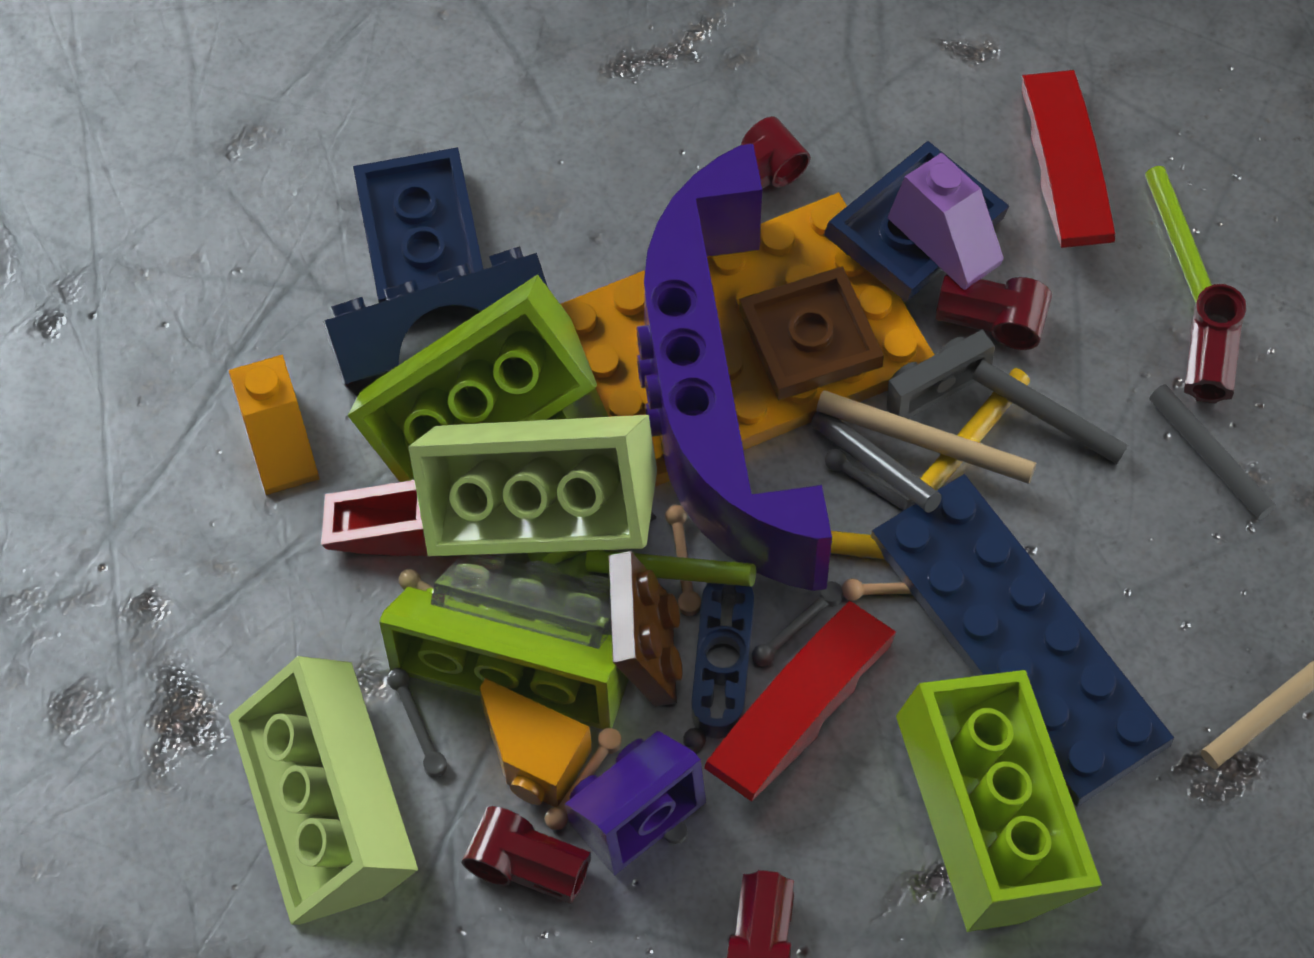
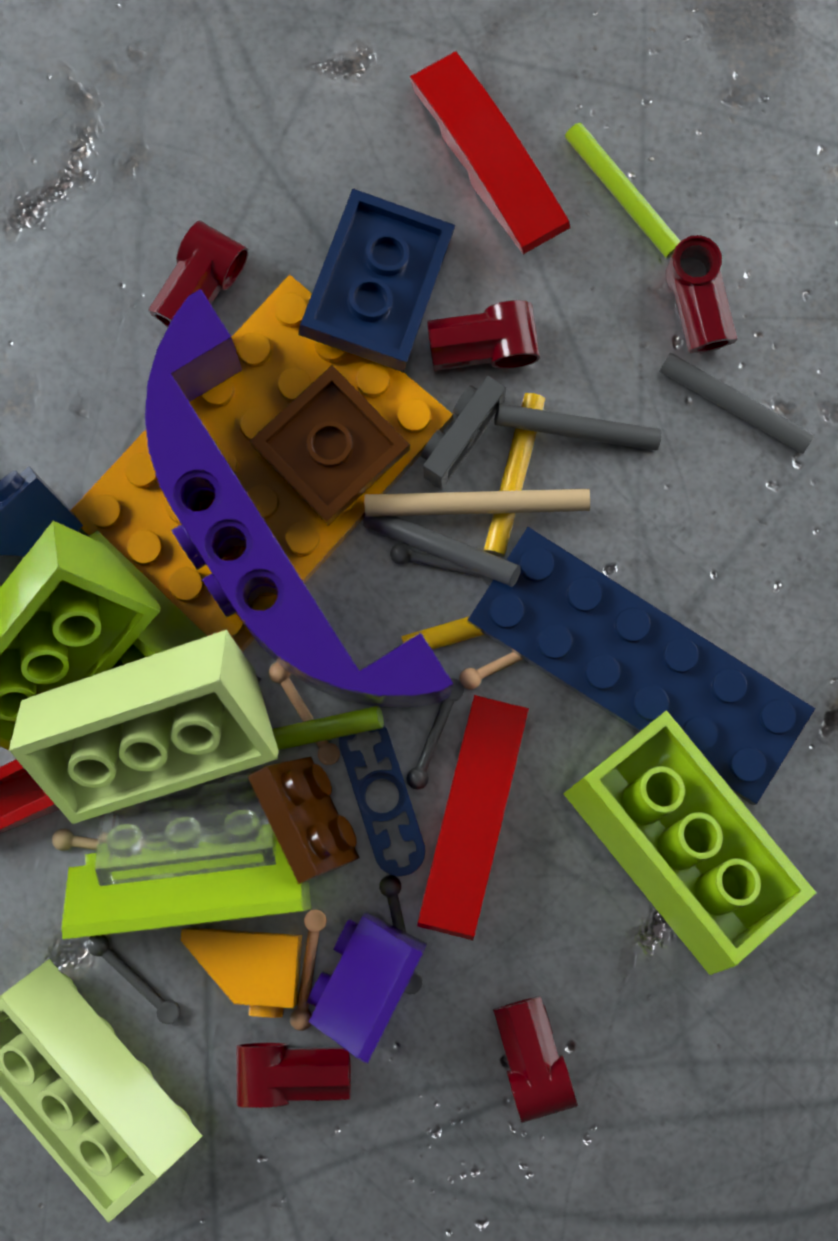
camera: 20 degrees left, 20 degrees up
medium lavender slope [888,153,1004,290] -> none

